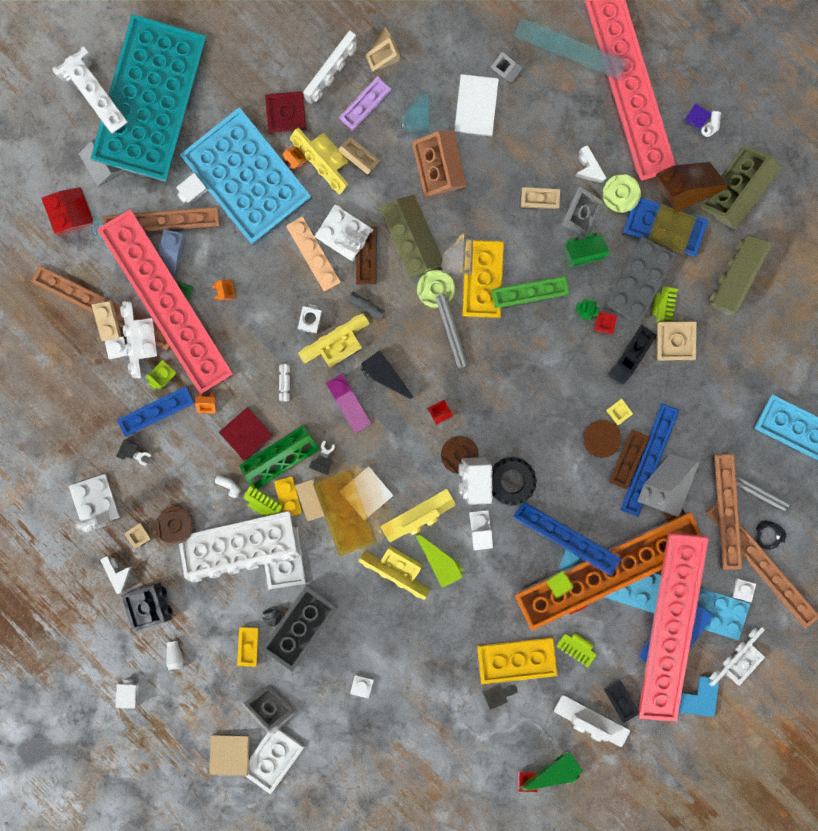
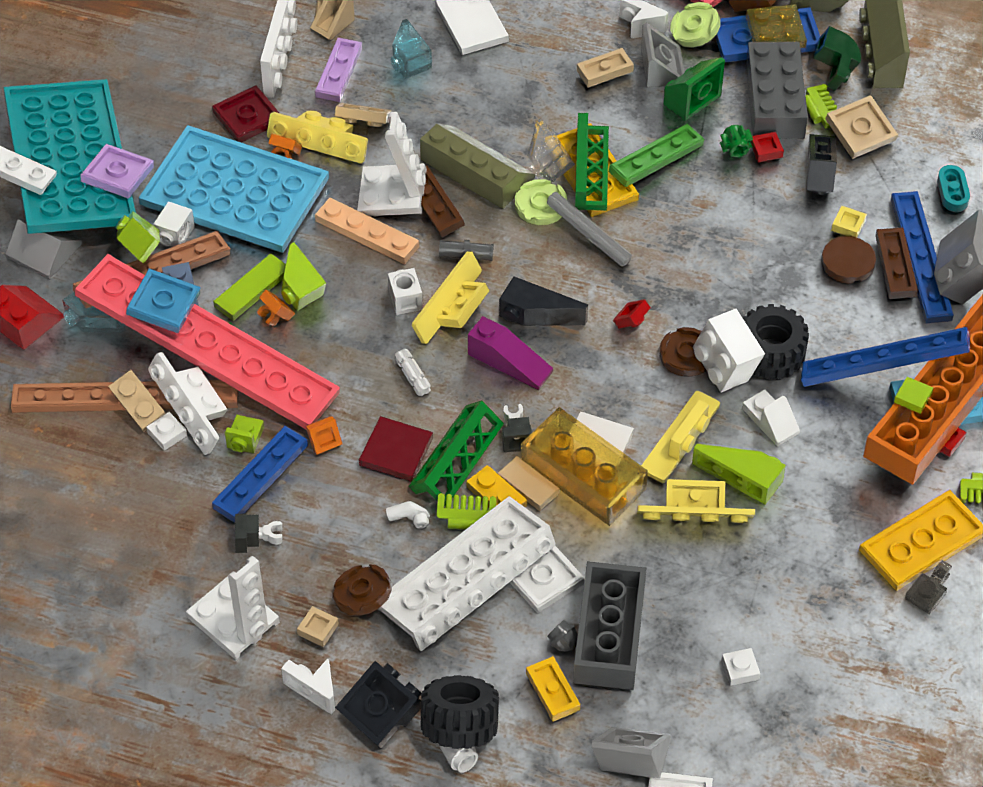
camera: 25 degrees left, 35 degrees down
nougat slope [412,130,467,197] -> none
none -> lavender tile [81,144,154,198]
none -> lime slope [116,211,160,263]
none -> dark azure plate [126,268,201,333]
none -> lime tile [213,253,286,321]
none -> lime slope [281,242,326,311]
none -> black tyre [420,675,499,749]
none -> green fence [575,113,609,211]
none -> dark green brick [813,26,861,91]
none -> teal plate [937,165,970,212]

